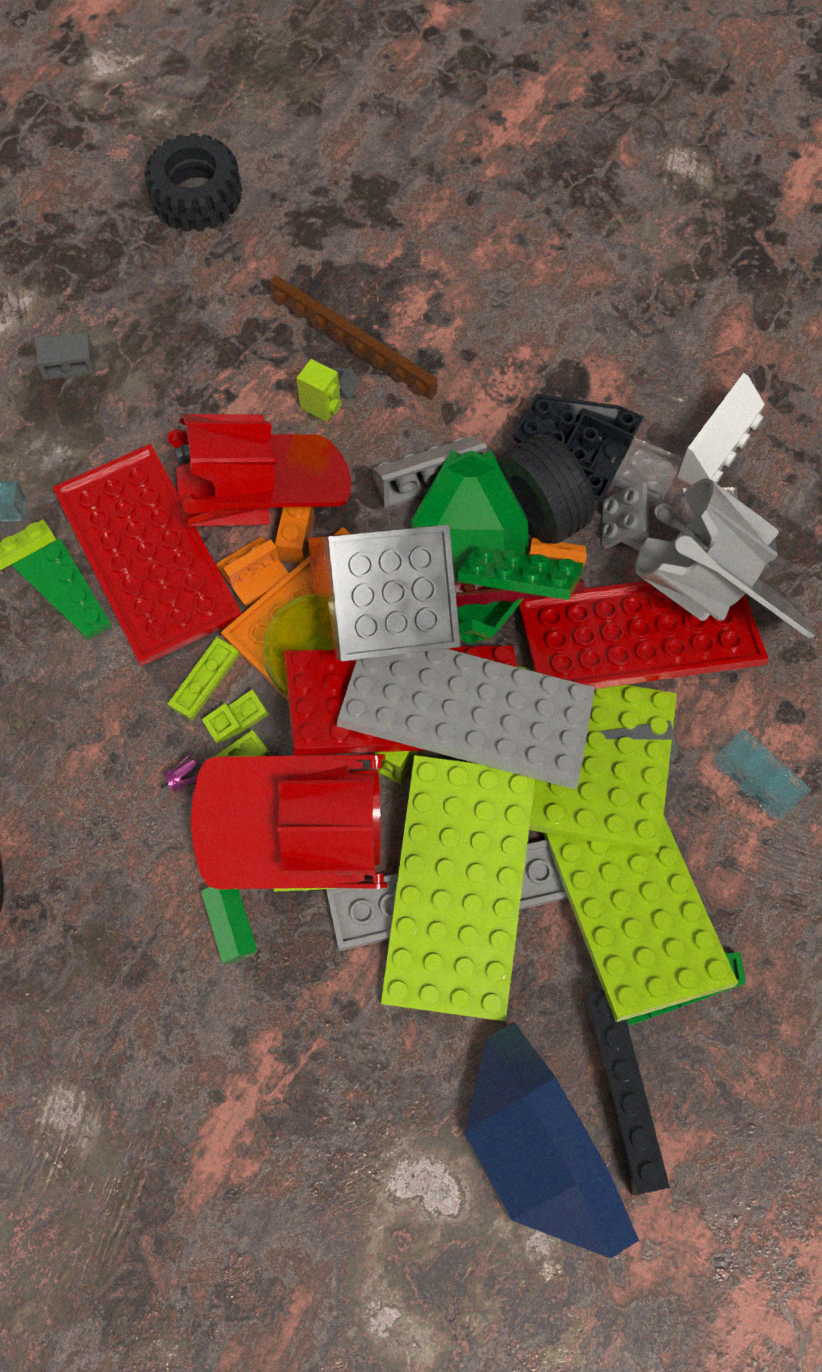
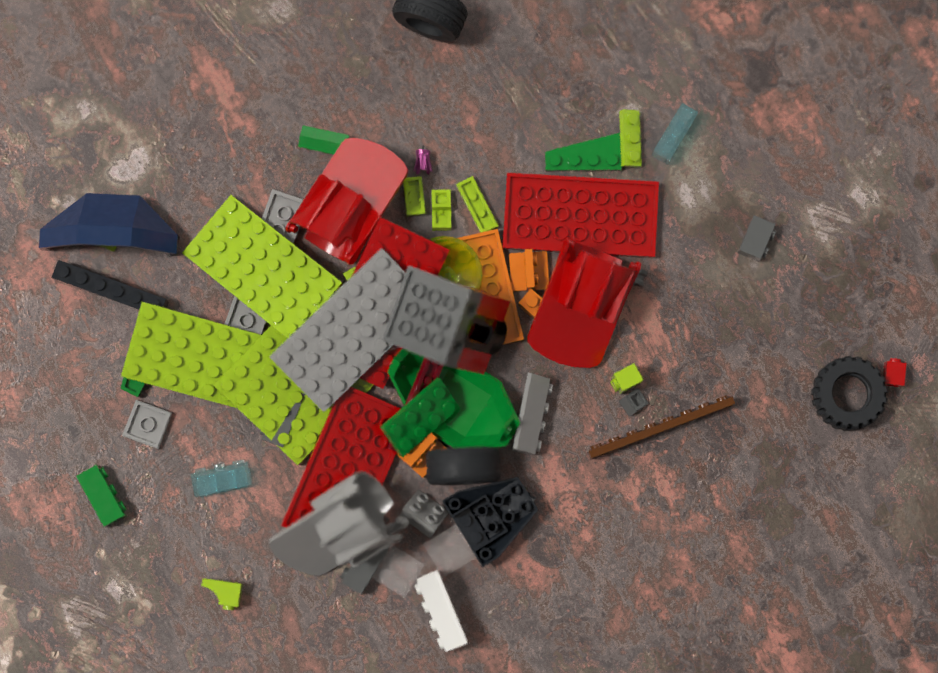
camera: 120 degrees right, 15 degrees up
none -> light grey tile [122,400,173,449]
none -> red brick [883,358,907,388]

